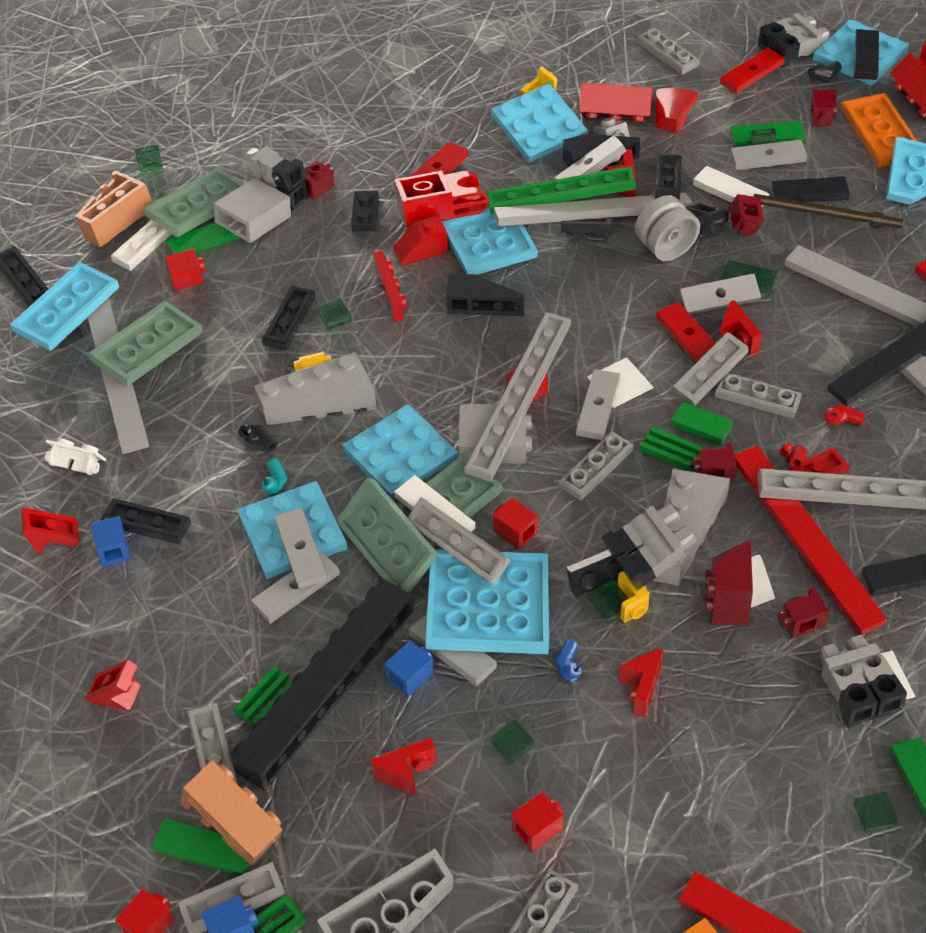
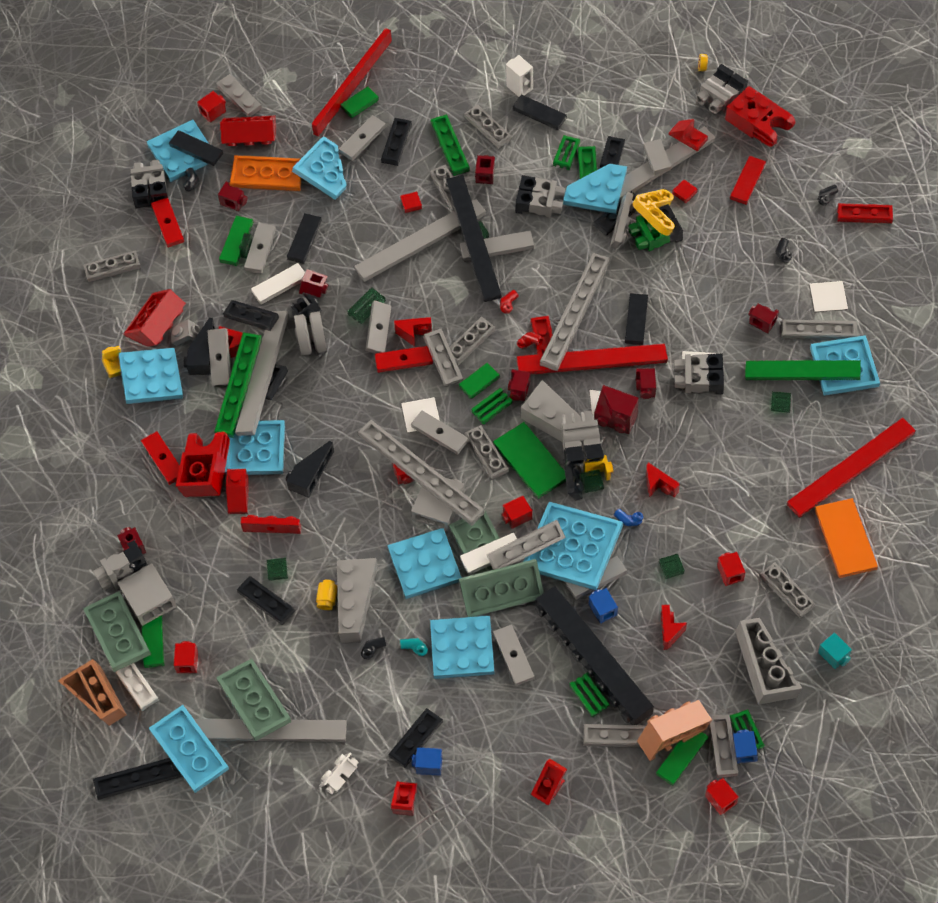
camera: 70 degrees left, 10 degrees up
clear green tile [134,145,163,173] -> none
light grey tile [274,508,327,589] -> none
black plate [351,191,379,232] -> none
red slope [655,88,698,134] -> none
dark brown bar [753,194,903,228] -> none
none -> green tile [493,422,566,499]

